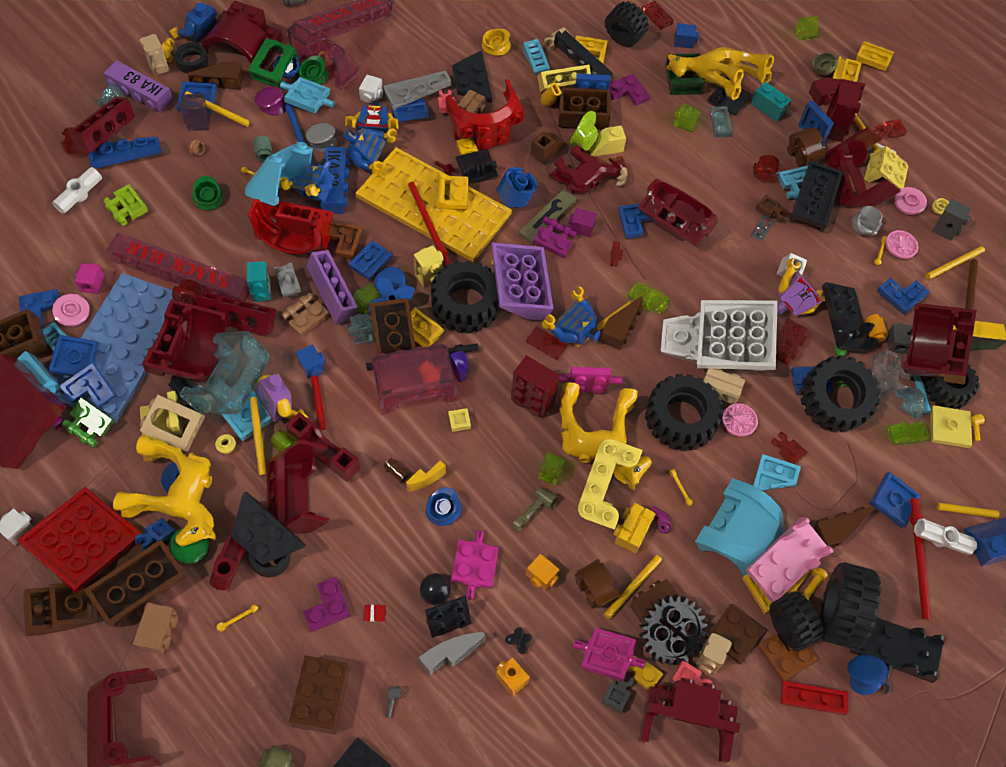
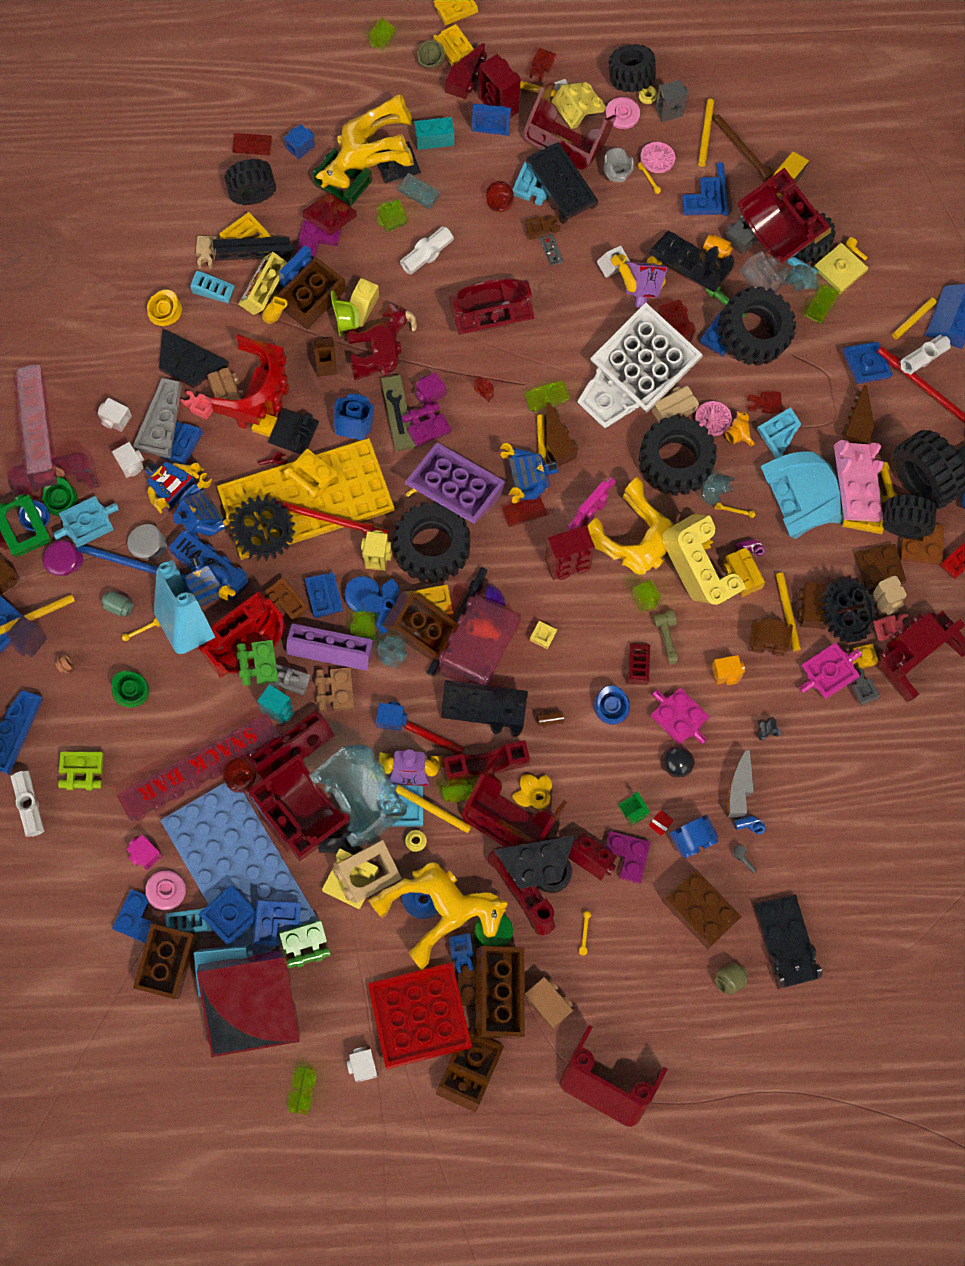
camera: 50 degrees left, 10 degrees up
yellow slope [406,461,446,492] -> none
black hinge [425,595,472,638] -> none
light orange brick [495,658,530,697] -> none
blue plate [618,204,653,239] -> none
reddish brown brick [787,127,826,167] -> none
none -> white brick [98,398,132,432]
none -> black gear [229,495,295,561]
none -> bright green plate [236,640,278,686]
none -> dark red plate [302,193,357,235]
none -> white piece [400,226,454,275]
none -> black hinge [441,680,528,737]
none -> yellow plate [512,774,552,809]
none -> dark red brick [568,832,617,881]
none -> black tyre [608,43,656,93]
none -> green panel [618,791,650,827]
none -> dark red slope [627,643,650,685]
none -> blue brick [669,814,719,859]
none -> clear light blue hair [702,473,734,505]
none -> blue bar [716,162,730,216]
none -> light orange animal [724,411,755,447]
none -> blue arm [734,816,766,835]

